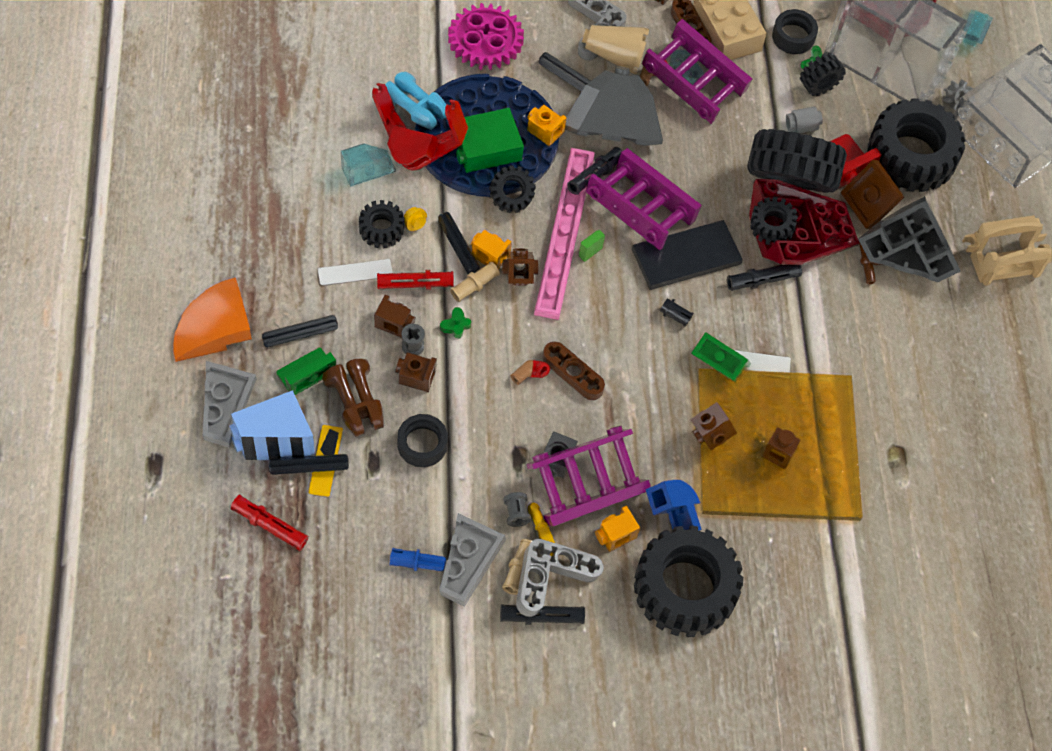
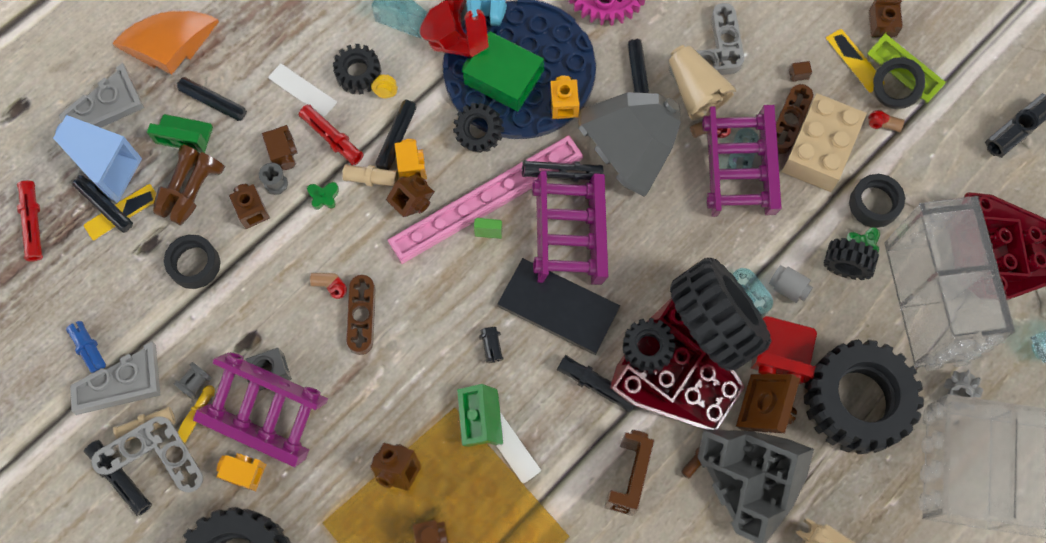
camera: 55 degrees right, 10 degrees up
blue brick [645,480,702,531] -> none
none -> reddish brown panel [604,430,654,516]

